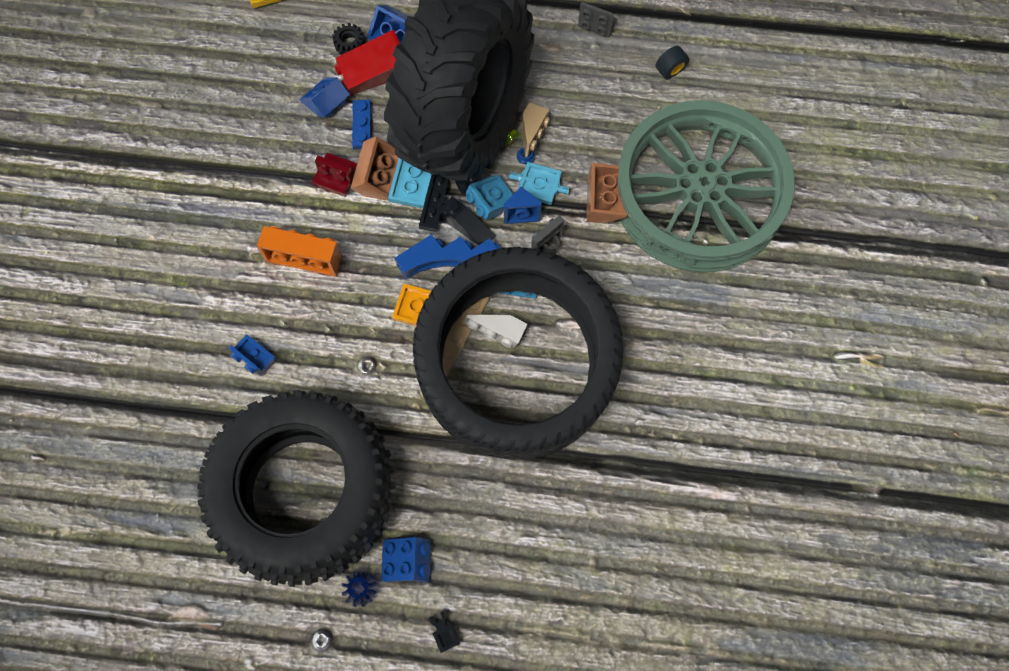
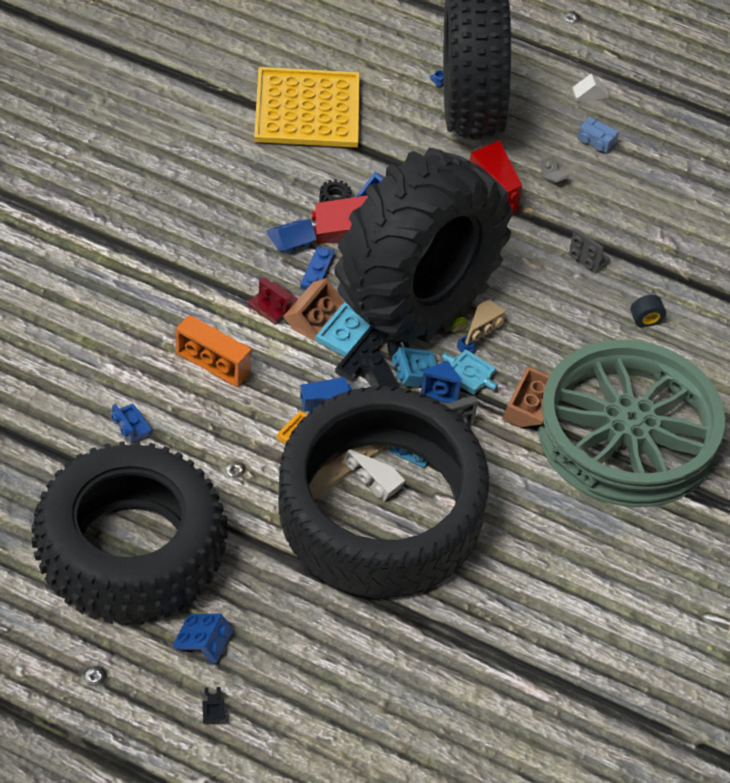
camera: 15 degrees right, 20 degrees down
clear blue gear [341,571,377,607] -> none

